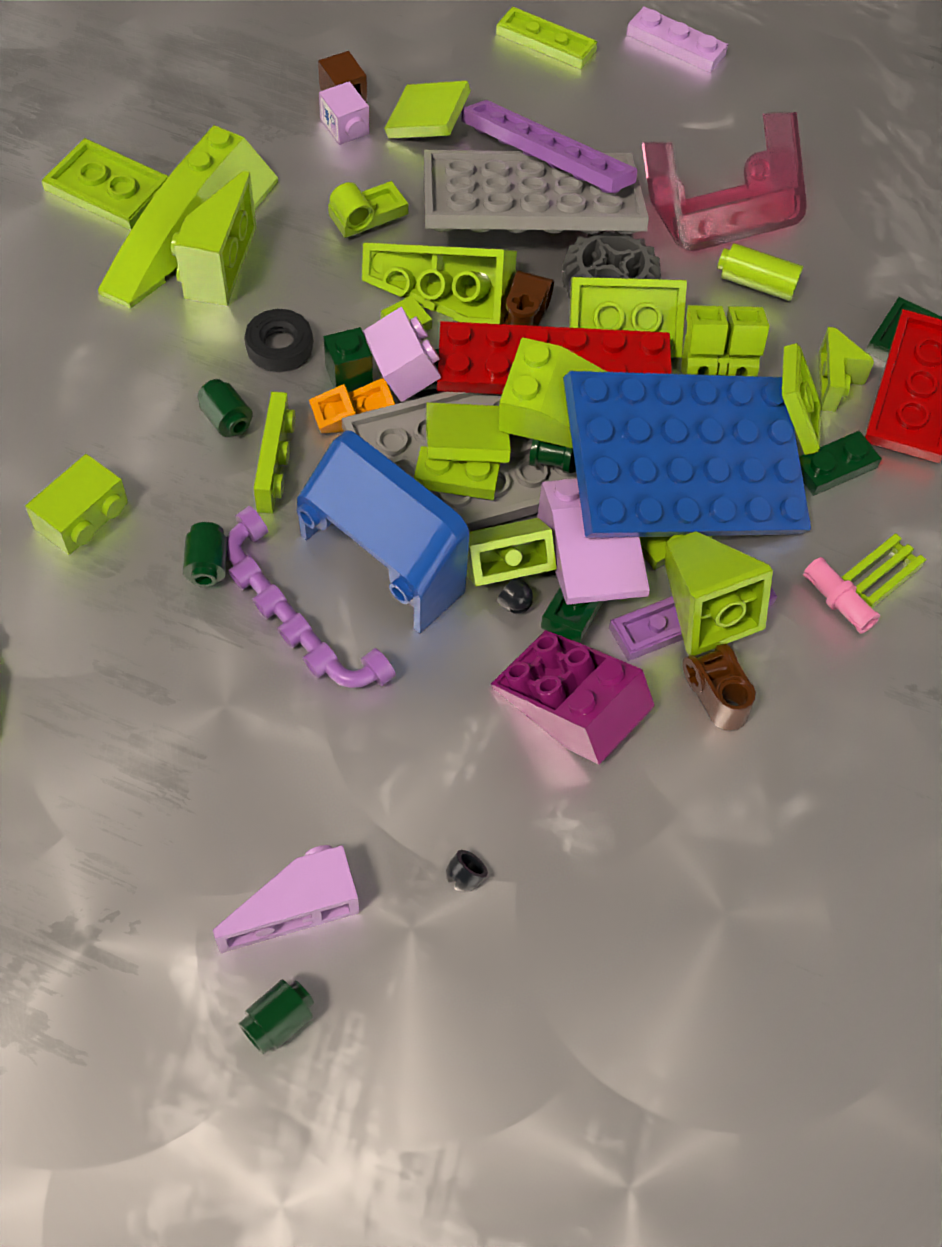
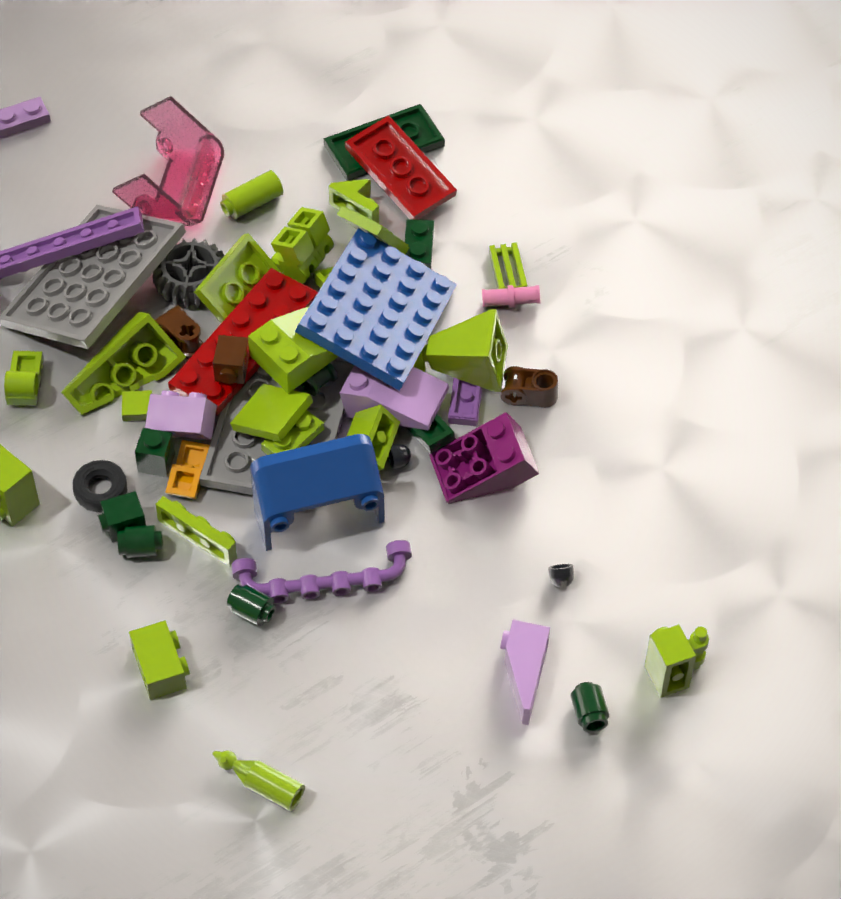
camera: 55 degrees left, 5 degrees down
none -> dark green brick [97,491,146,542]
none -> reddish brown brick [213,335,250,384]
none -> lime brick [644,624,709,698]

